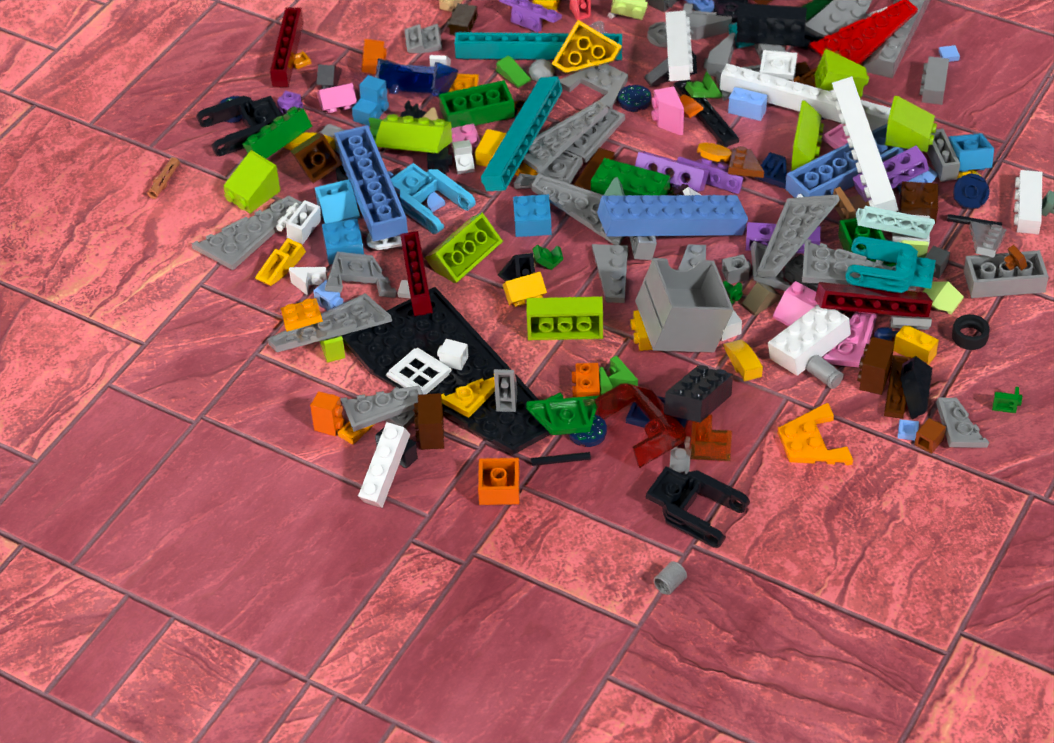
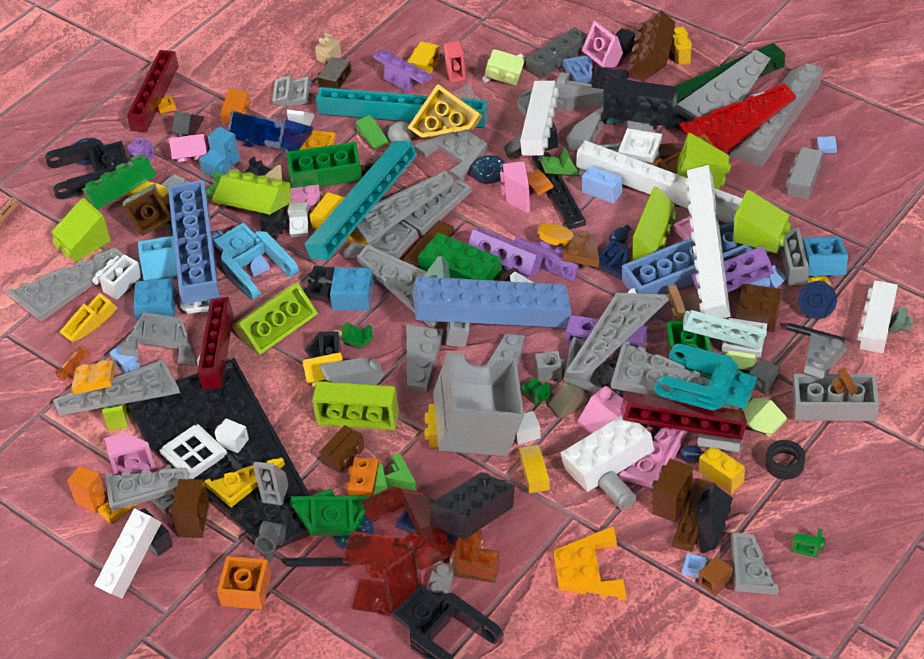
camera: 10 degrees right, 0 degrees up
white slope [289,267,328,295] -> none
none -> clear orange pin [55,345,89,381]
none -> bright pink slope [105,433,156,475]
none -> dark grey piece [255,521,286,563]
none -> black cylinder [304,266,335,300]
none -> reddish brown brick [319,425,365,473]
none -> light grey slope [320,358,385,385]
none -> clear red windscreen [343,531,422,615]
none -> dark blue cylinder [609,224,631,243]

